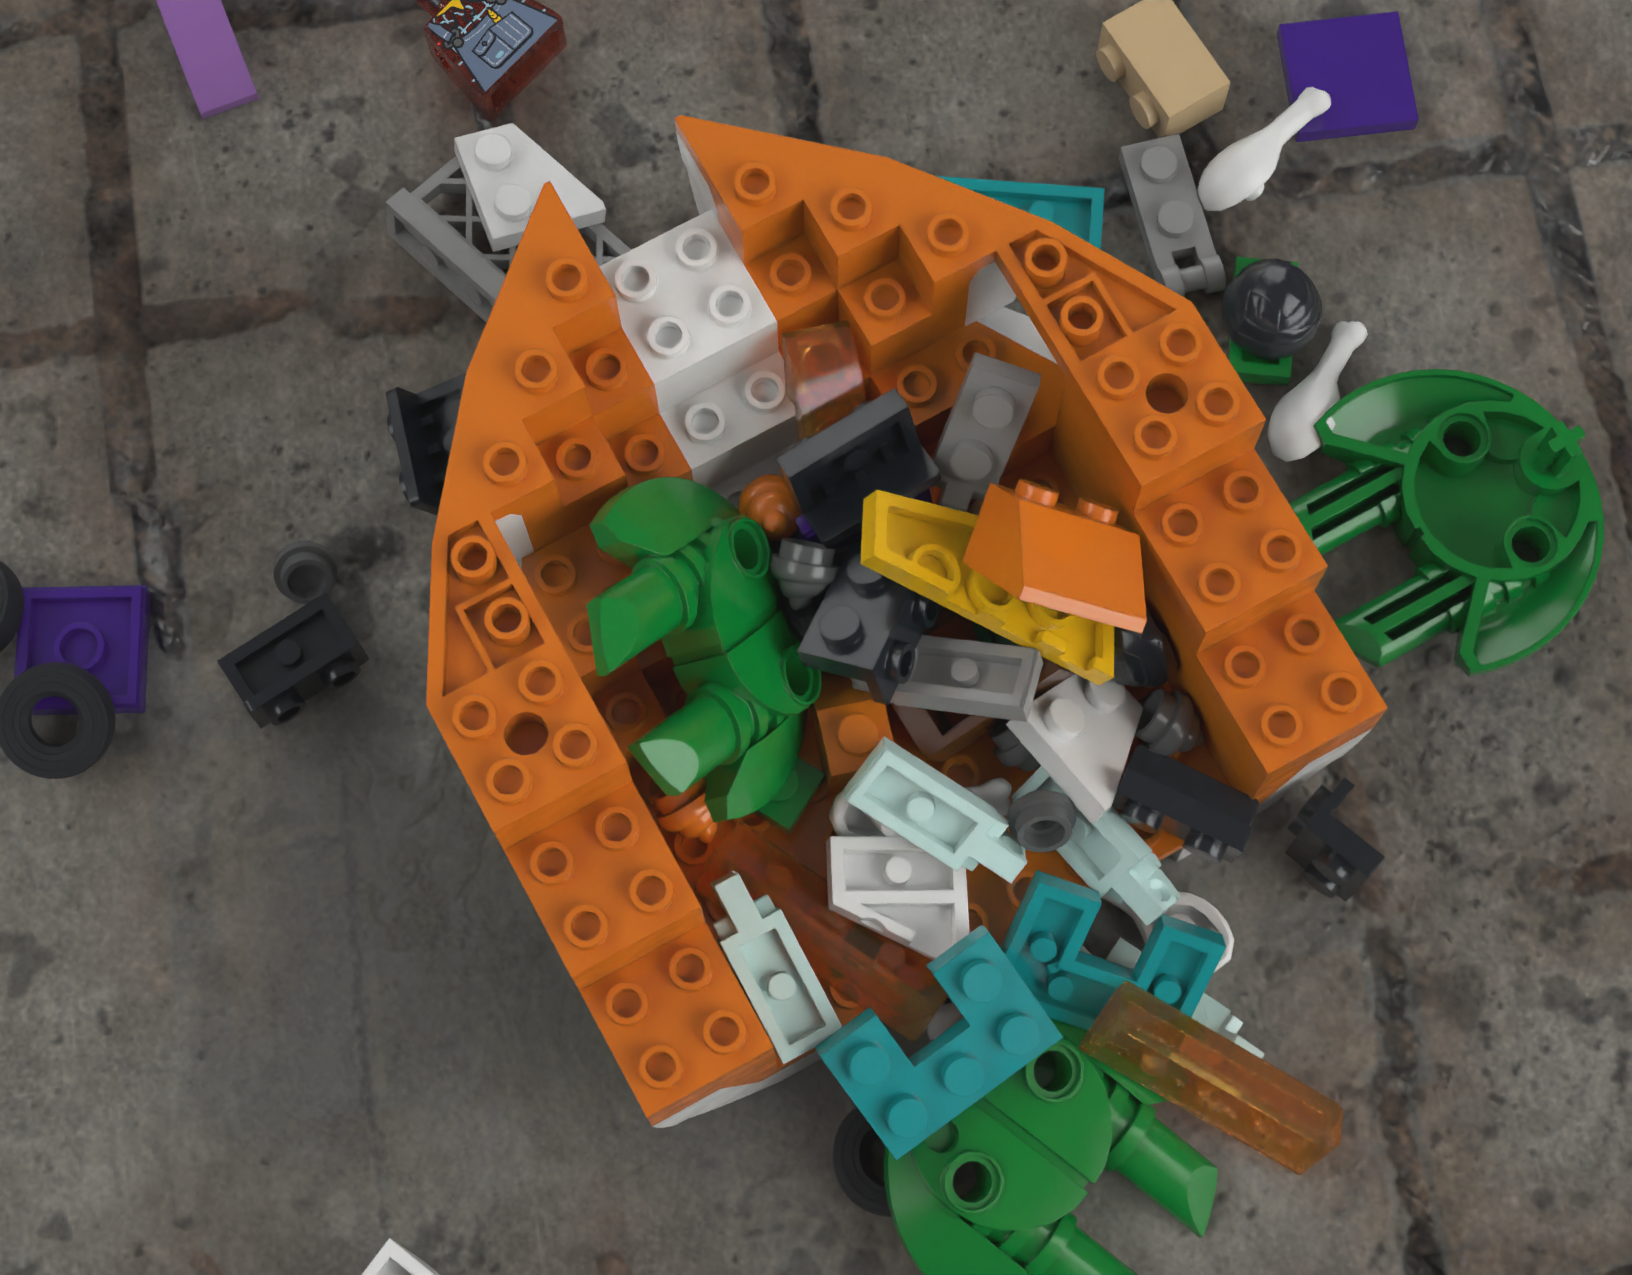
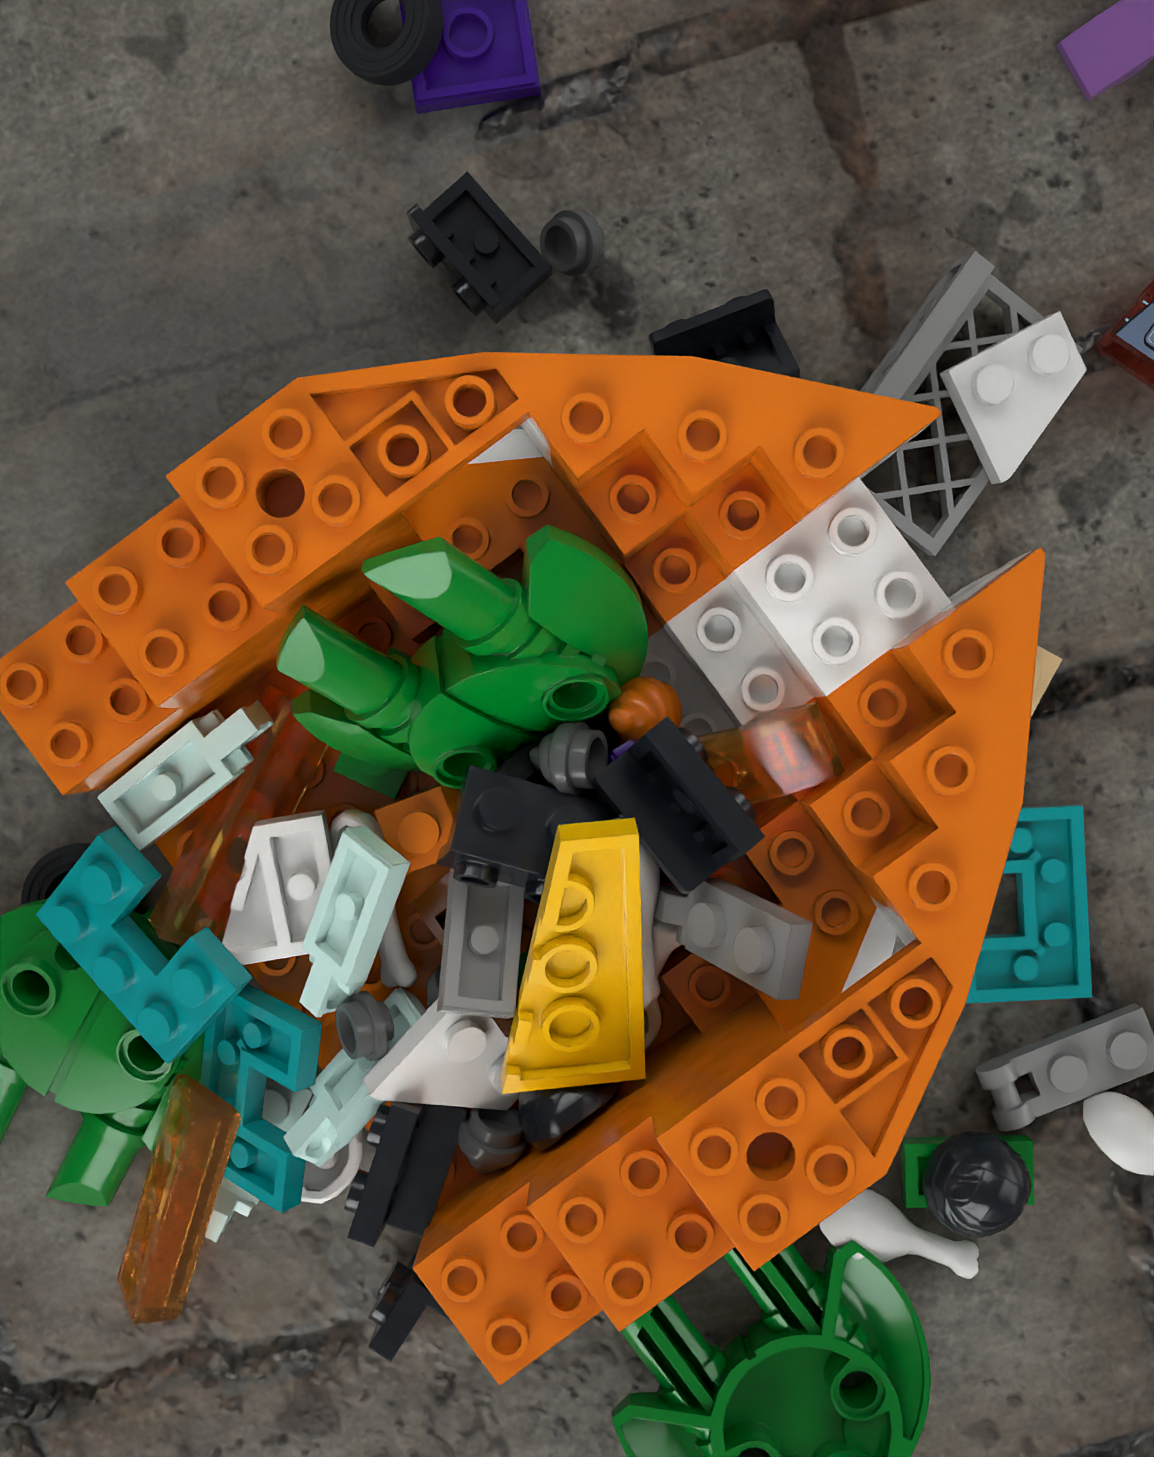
camera: 85 degrees right, 15 degrees up
orange slope [962,479,1147,634] -> none

